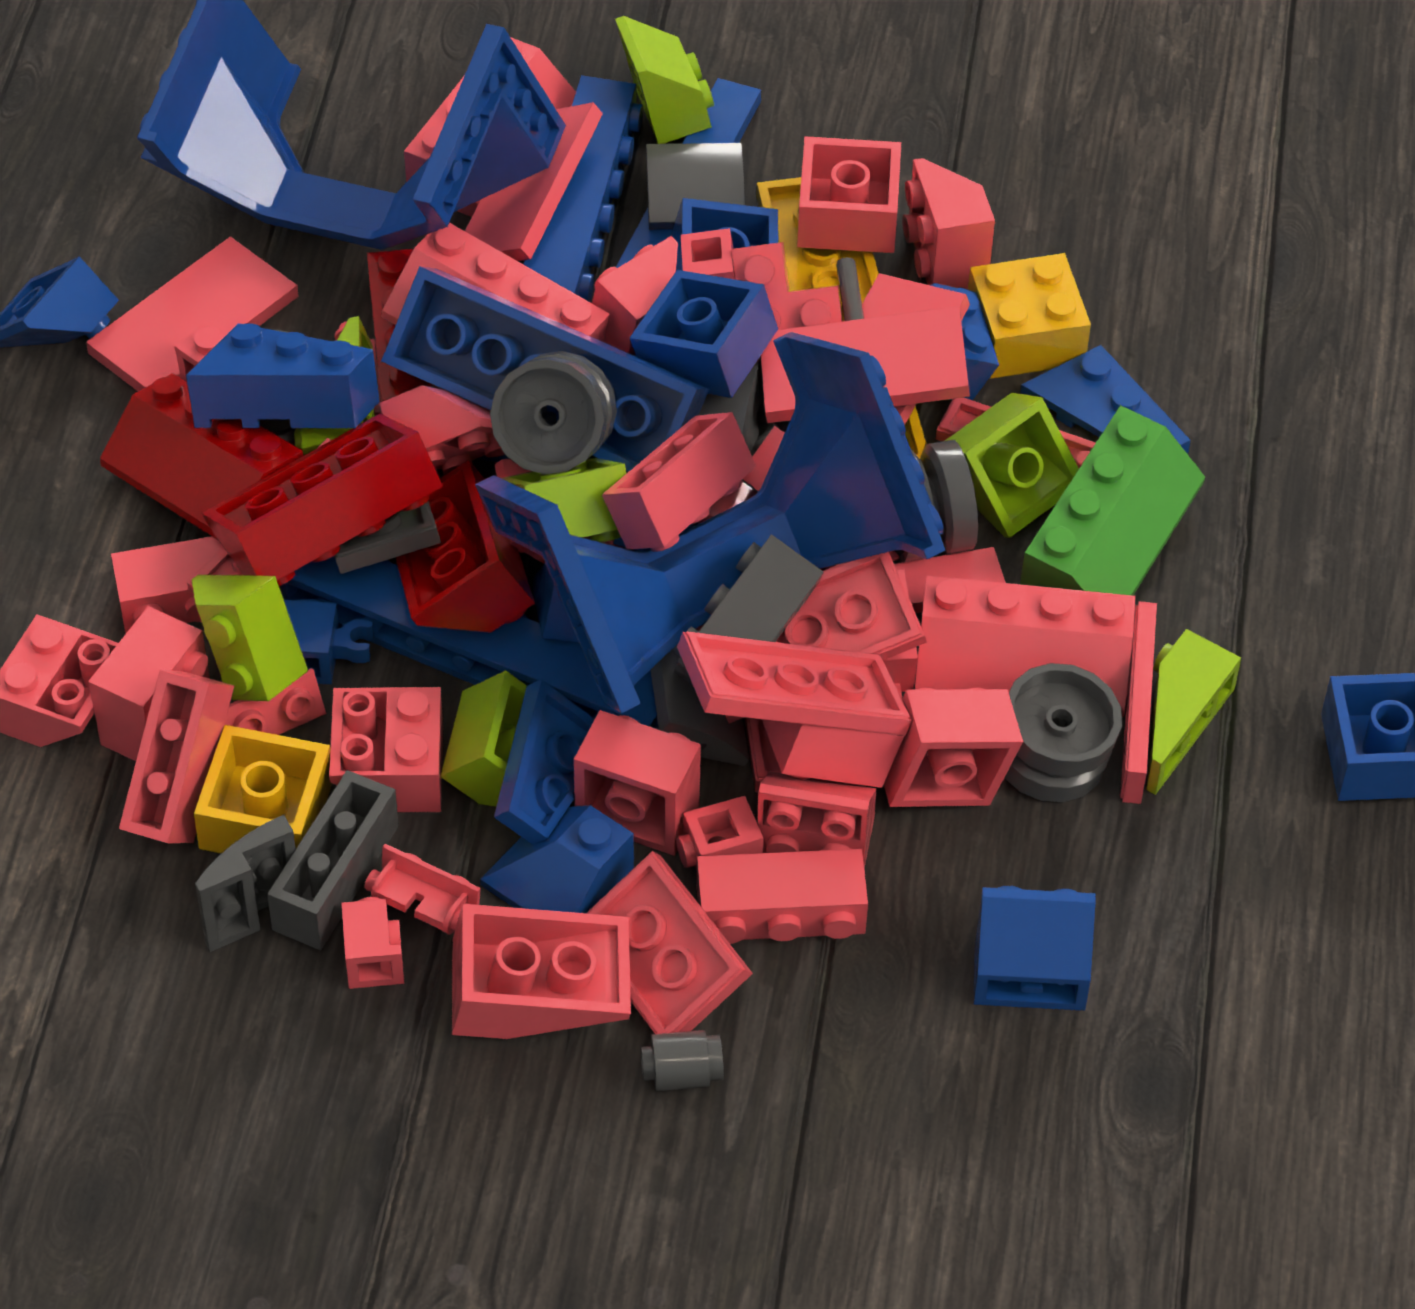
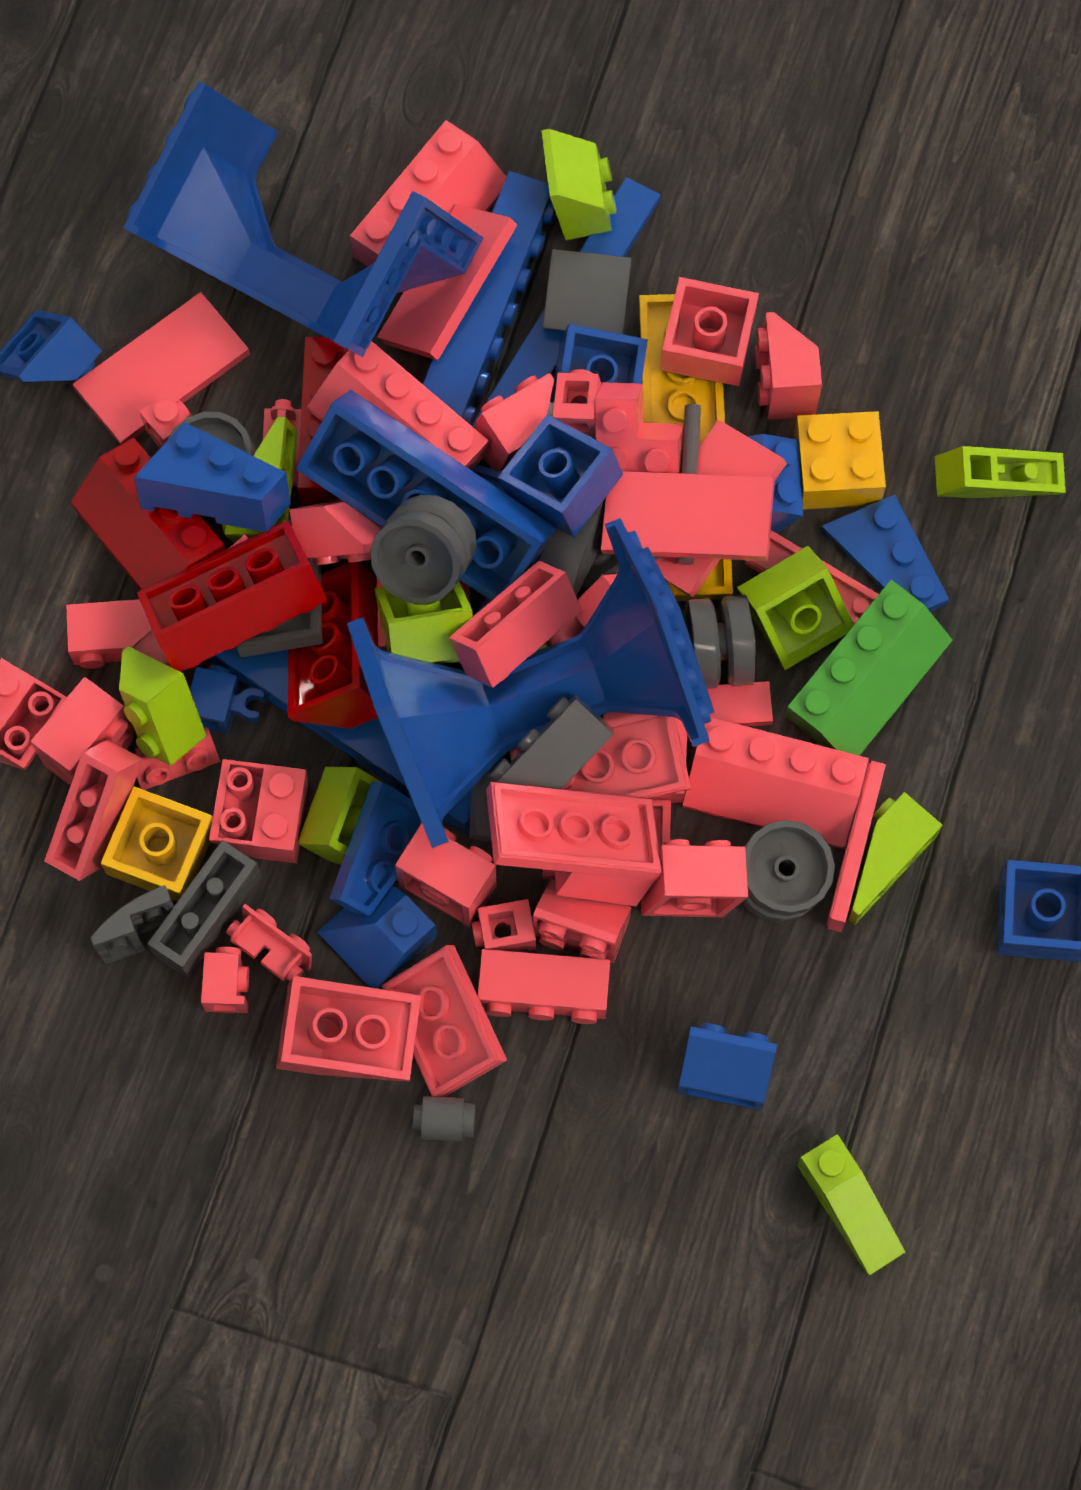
camera: 10 degrees right, 20 degrees up
none -> lime slope [797,1134,905,1276]
none -> lime slope [935,446,1066,498]

